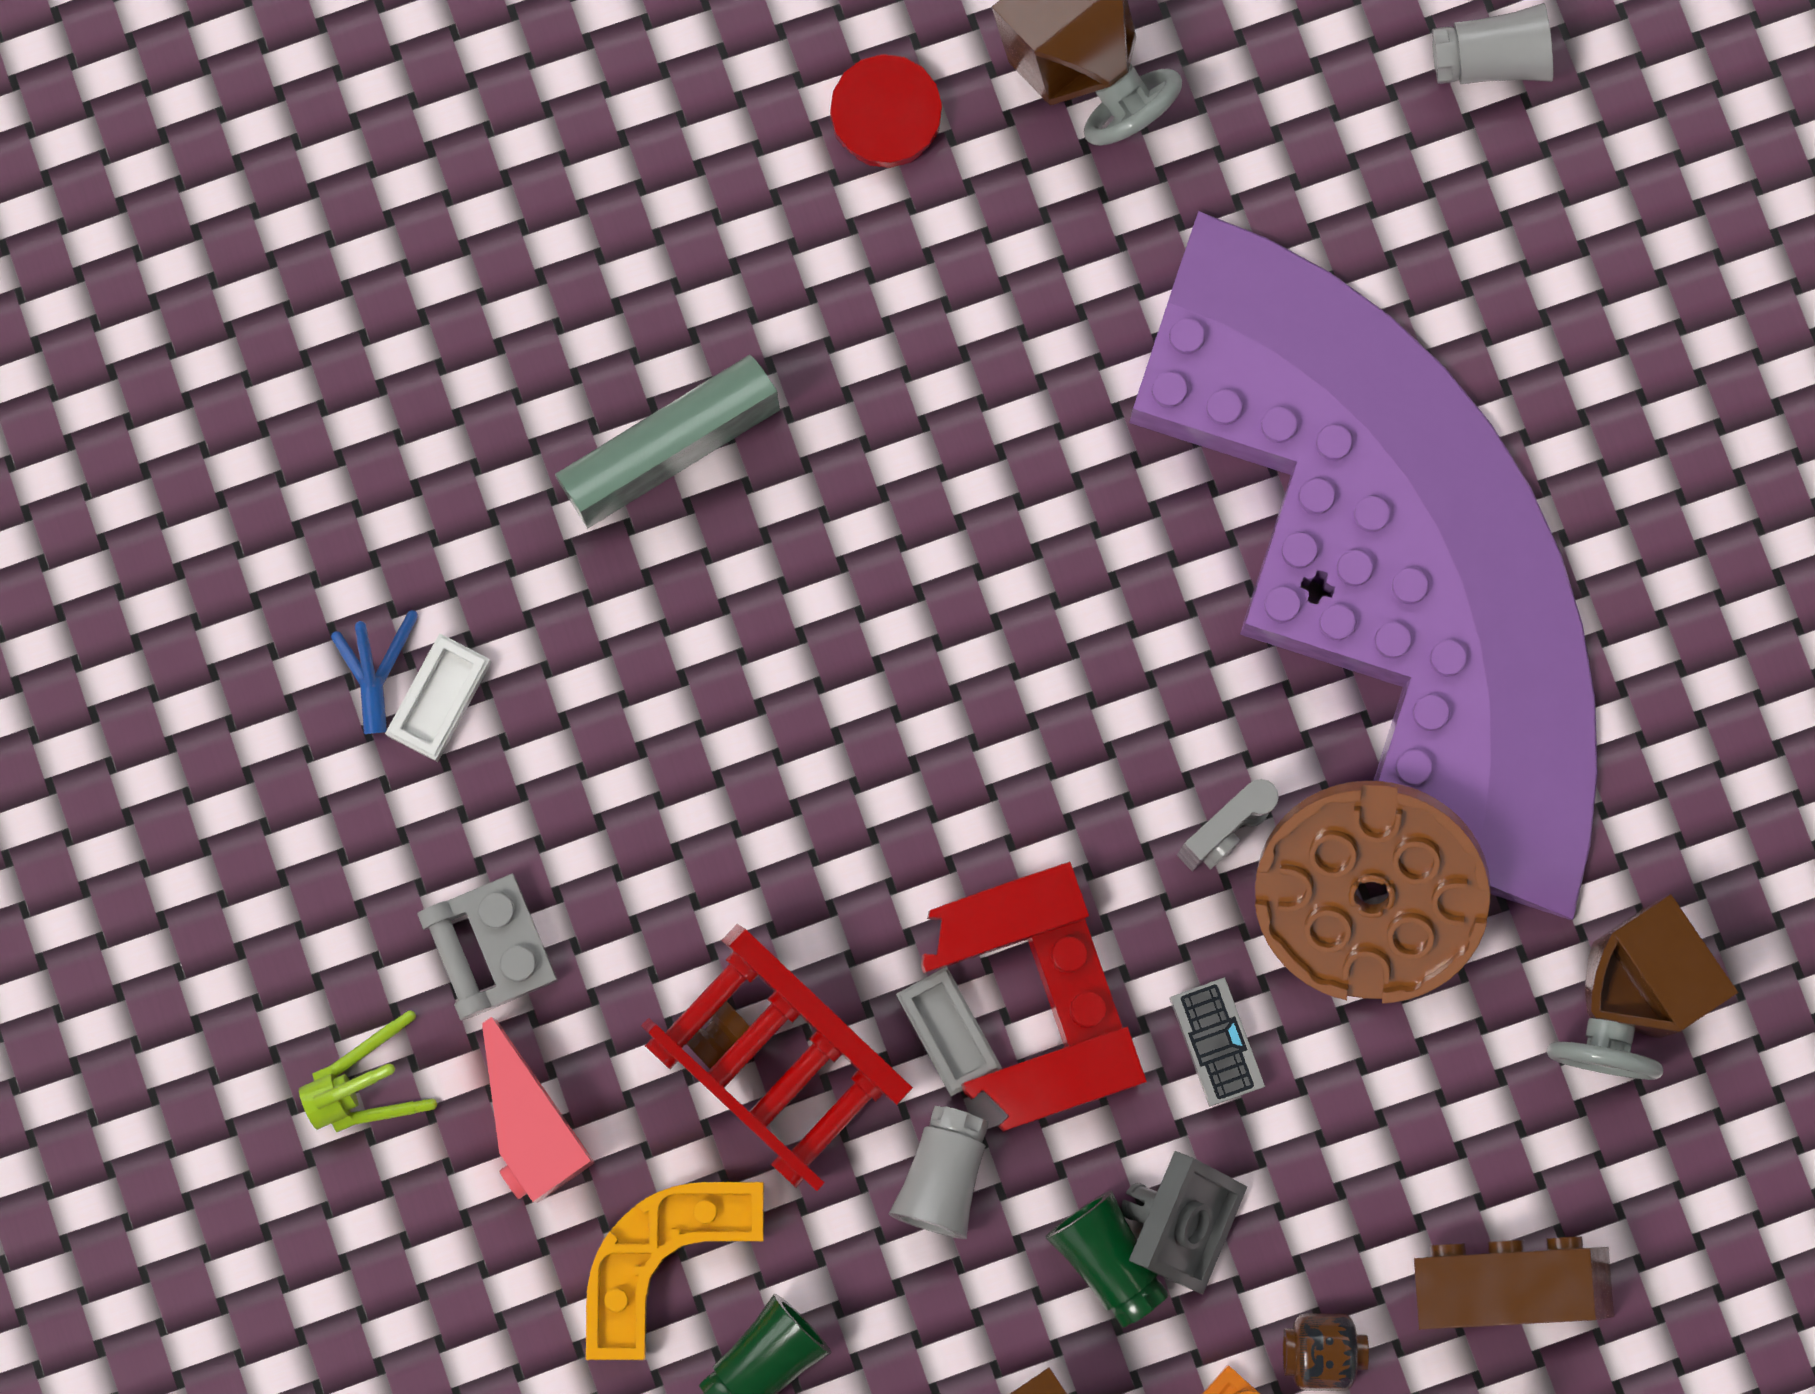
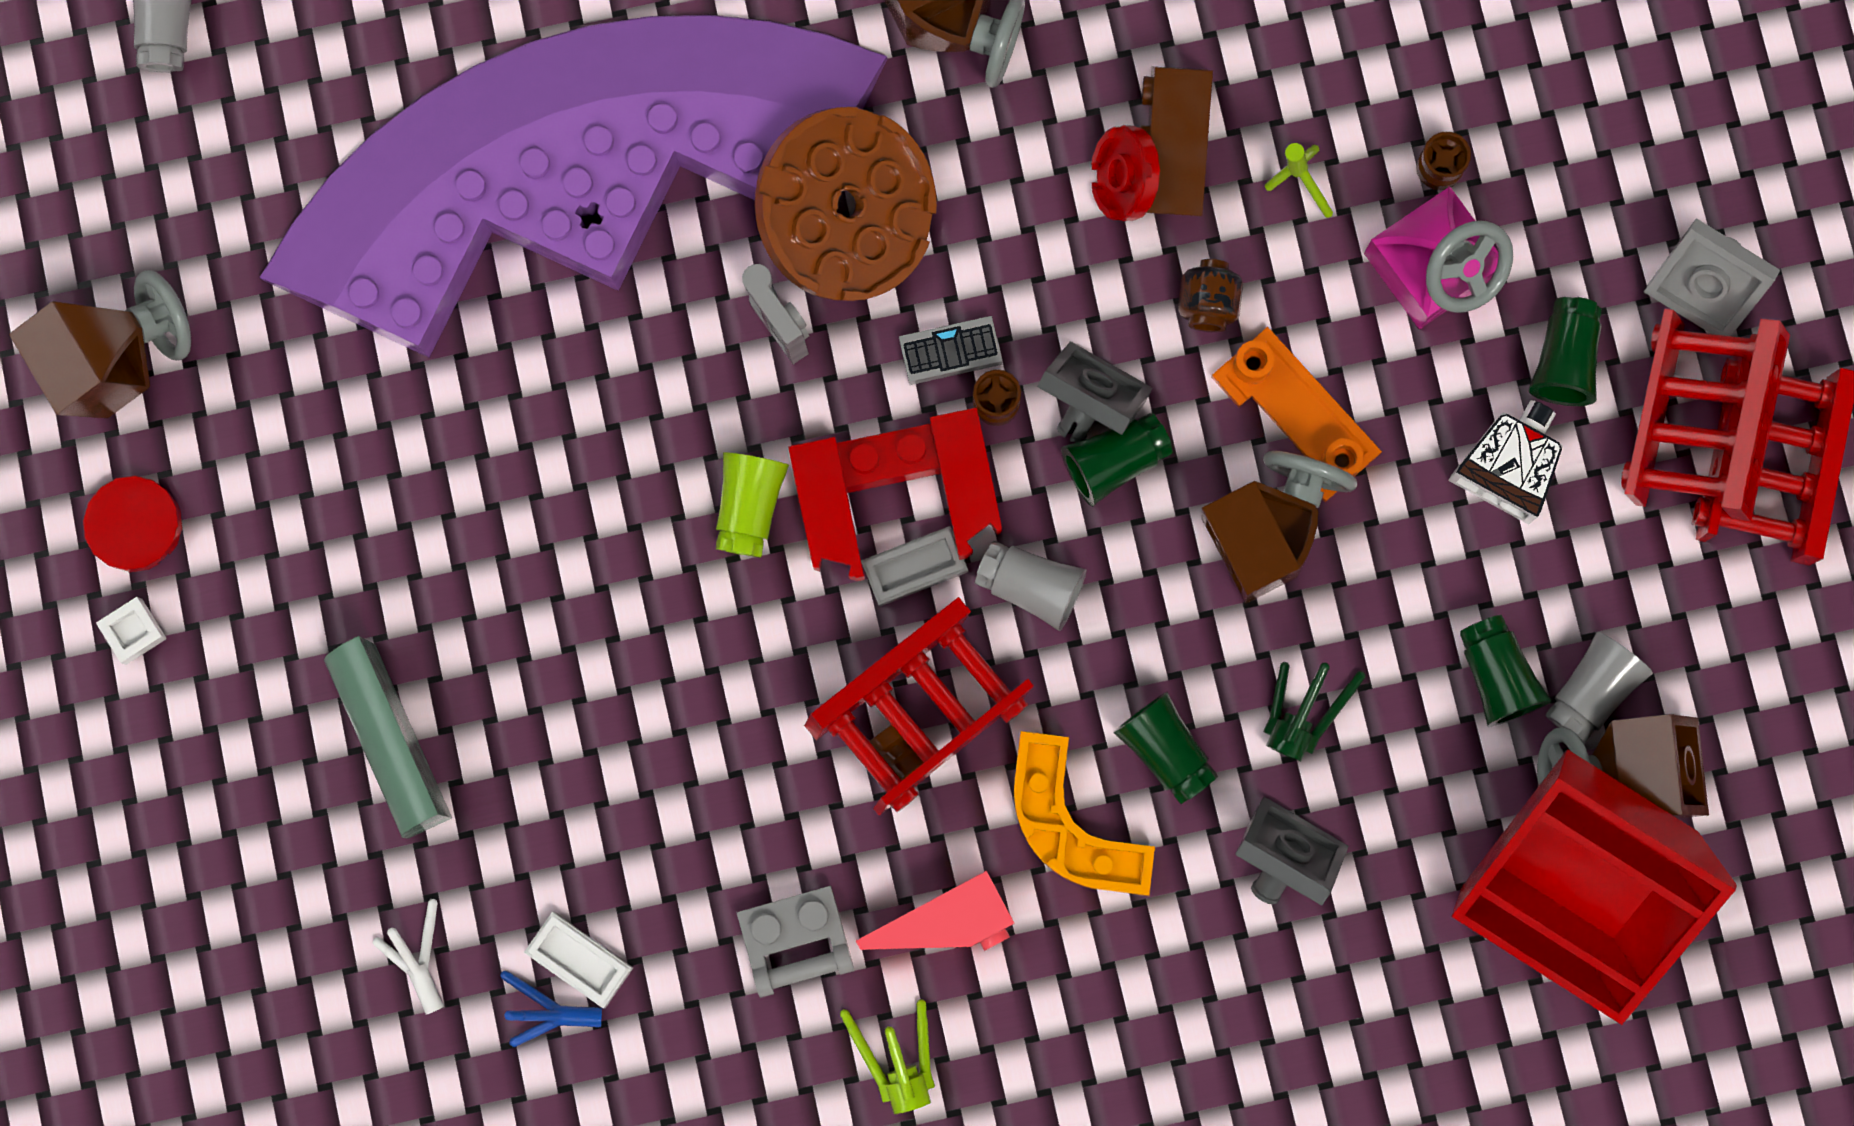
camera: 75 degrees left, 0 degrees up
none -> white plate [96,597,167,665]
none -> white plant [373,899,444,1015]
none -> lime plant [716,452,789,558]
none -> reddish brown wheel [973,370,1021,426]
none -> red tile [1091,125,1160,221]

